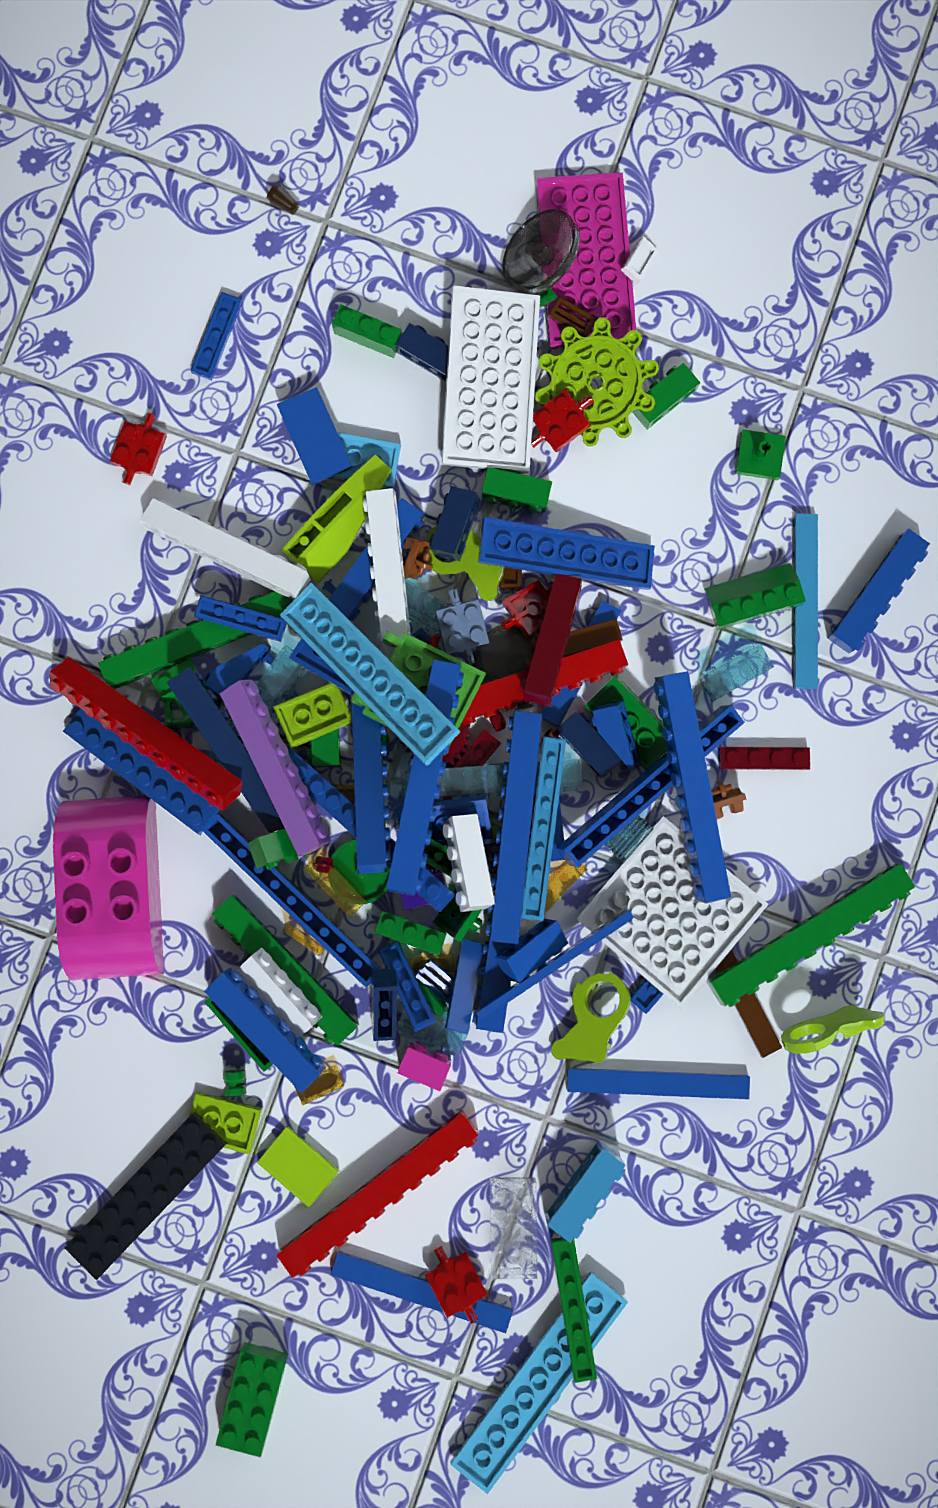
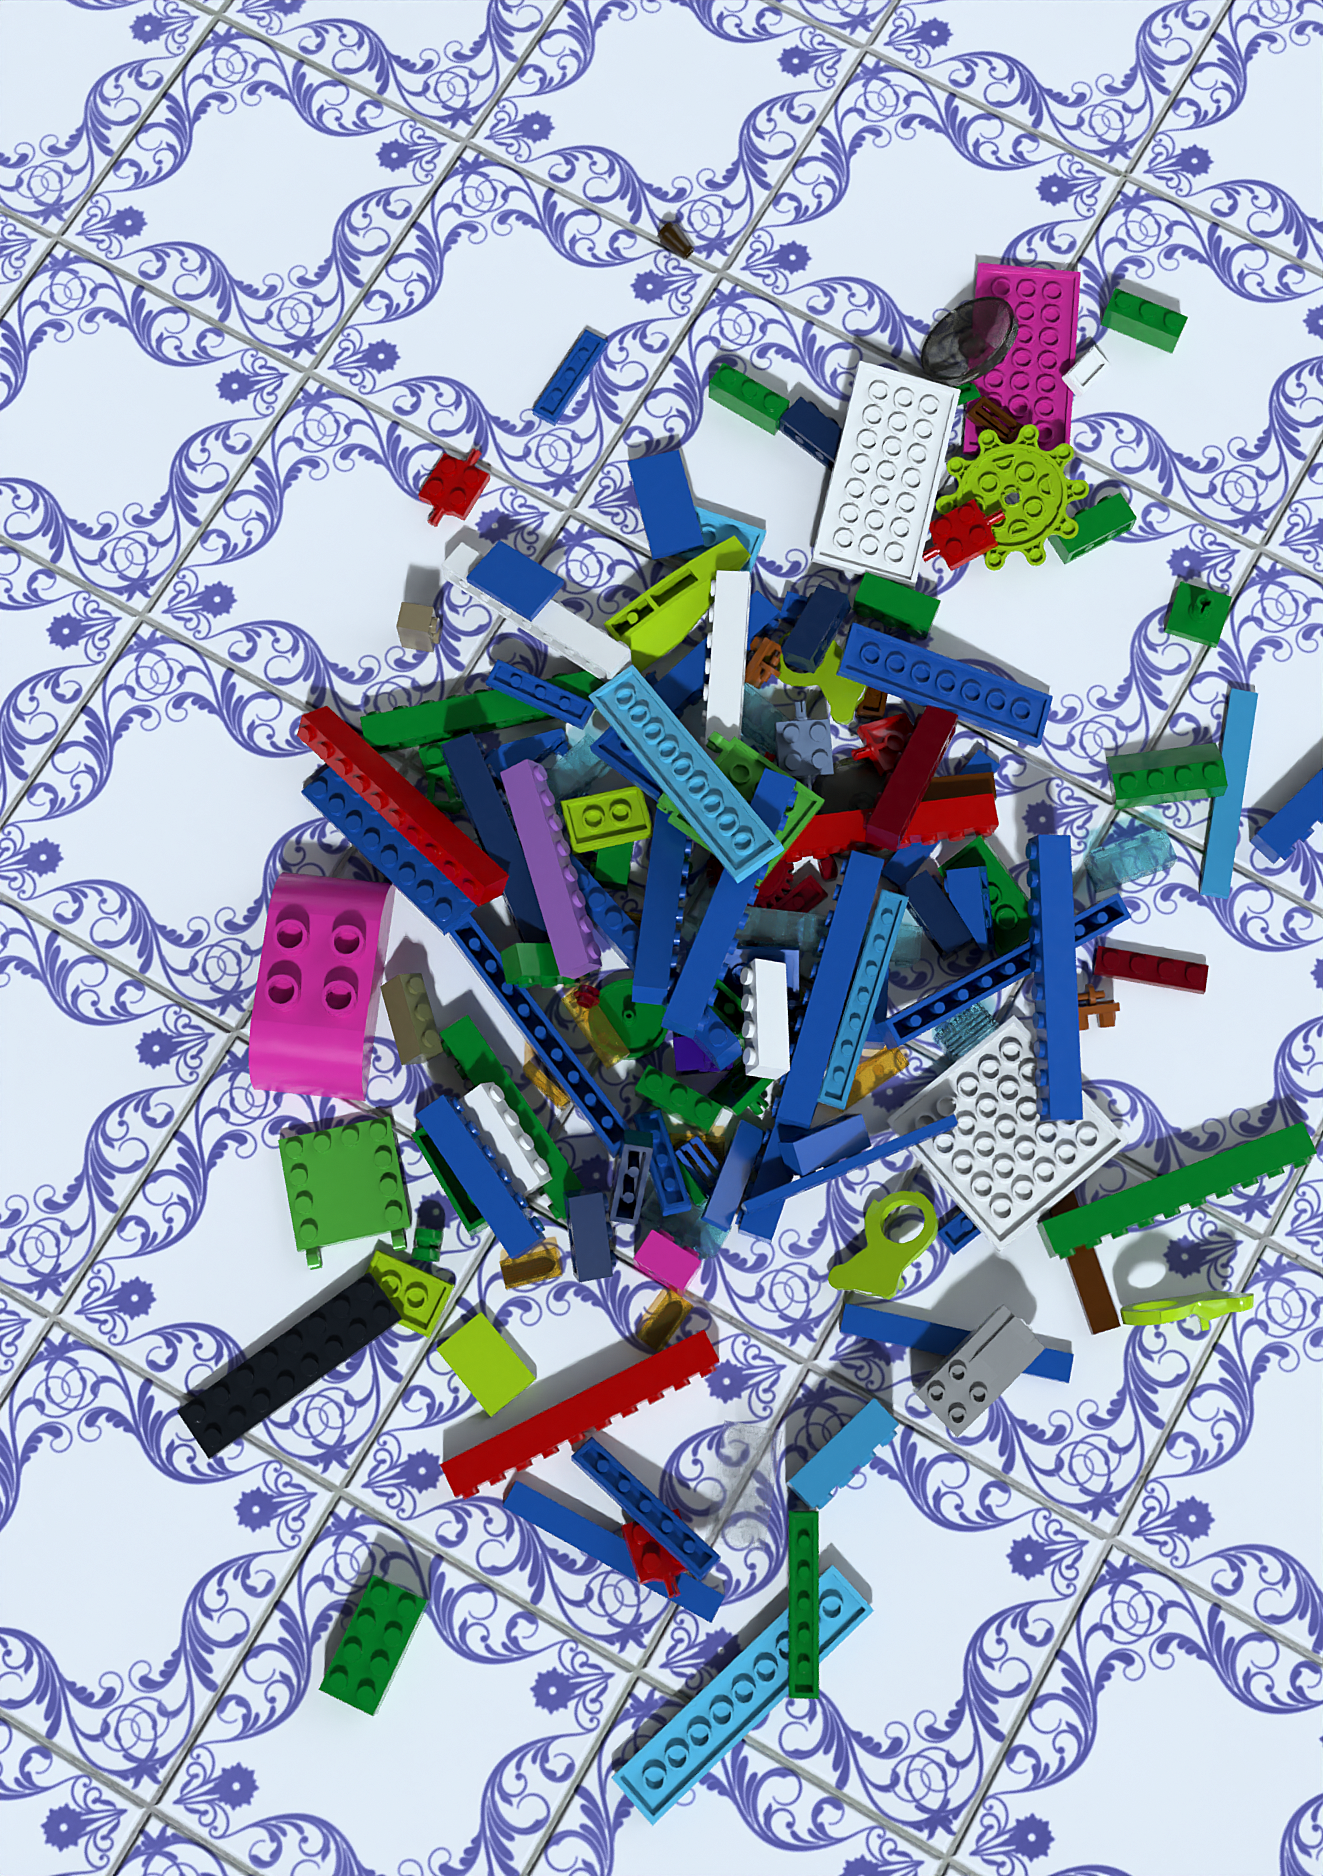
camera: 15 degrees right, 10 degrees down
none -> bright green plate [278,1116,412,1270]
none -> olive brick [380,973,443,1065]
none -> dark tan brick [396,602,442,653]
none -> blue tile [466,540,564,622]
none -> dark blue brick [563,1186,616,1283]
none -> blue tile [571,1437,721,1581]
none -> clear yellow tile [636,1289,694,1353]
none -> blue plate [779,591,808,623]
none -> light grey piece [912,1304,1045,1437]
none -> green brick [1101,288,1188,354]

